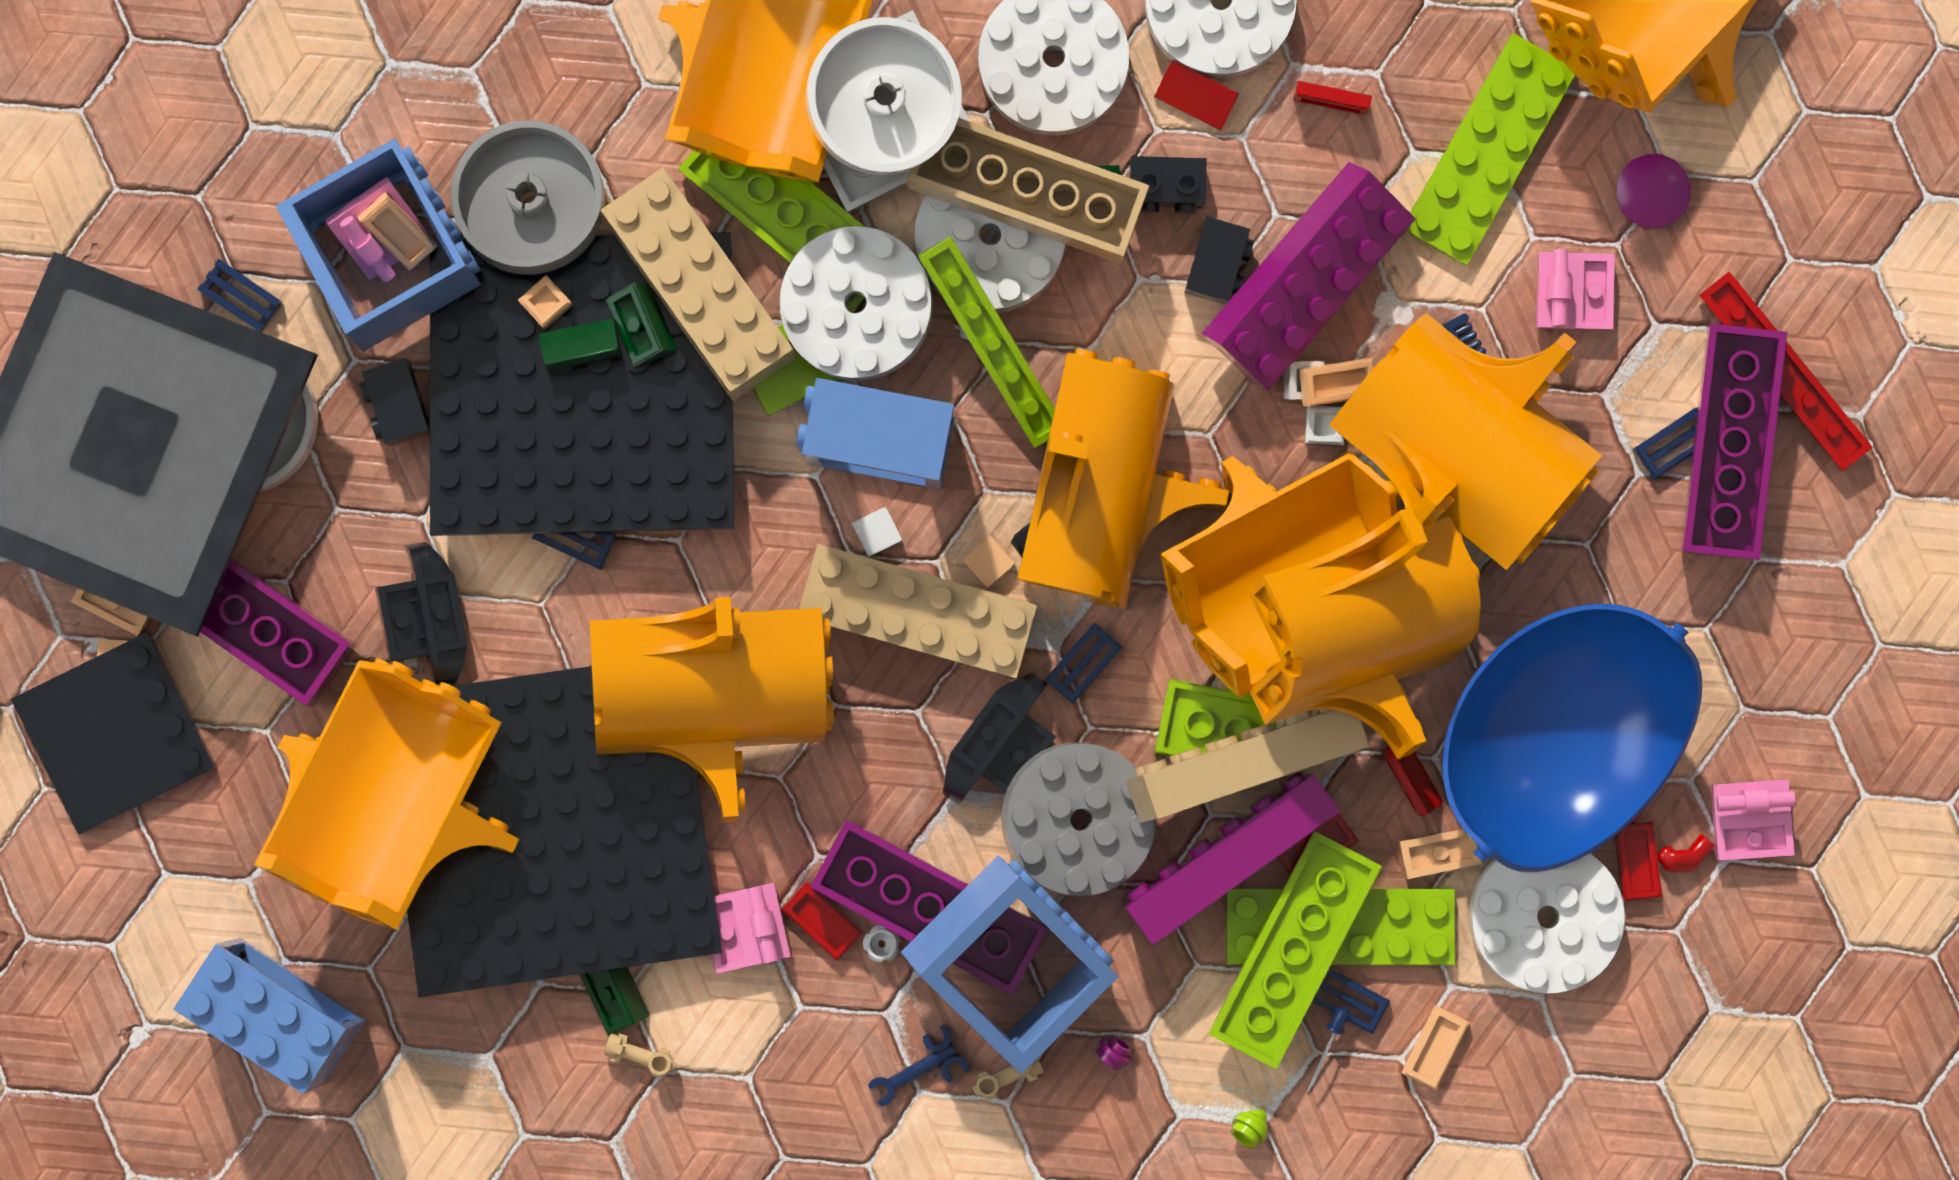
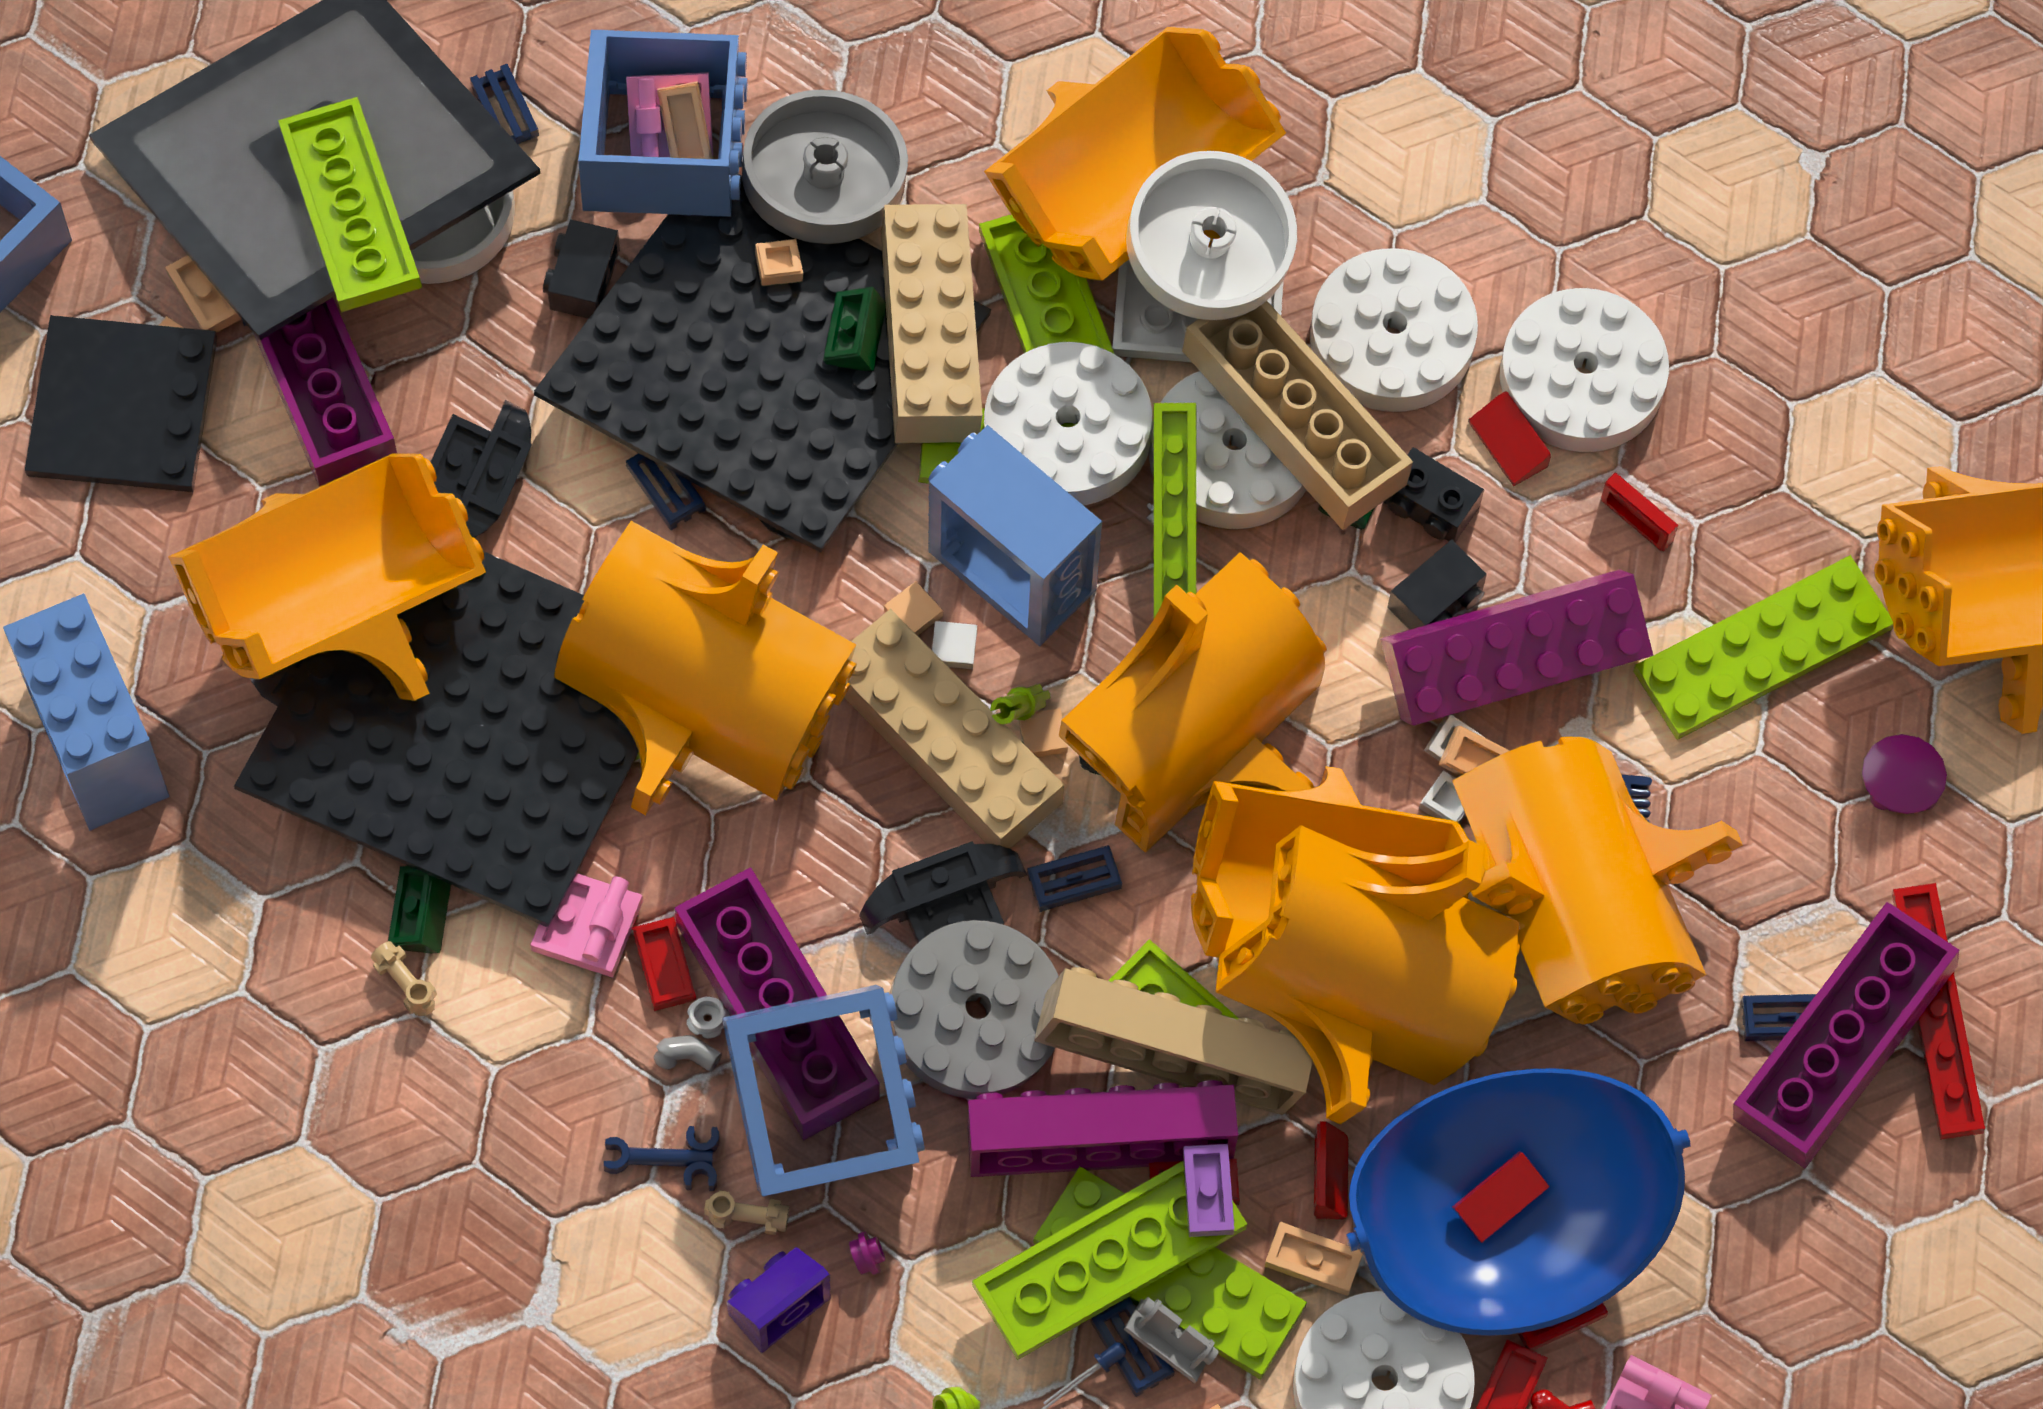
camera: 25 degrees right, 20 degrees down
dark green slope [539,318,621,371] -> none
bright pink plate [1536,249,1615,331] -> none
none -> lime plate [278,97,422,312]
none -> light grey arm [654,1035,722,1072]
none -> dark purple slope [727,1247,831,1354]
none -> light nougat tile [884,581,943,636]
none -> lime axle [990,684,1051,724]
none -> light grey hinge [1124,1297,1219,1383]
none -> medium lavender plate [1183,1144,1234,1237]
none -> red tile [1452,1151,1550,1243]

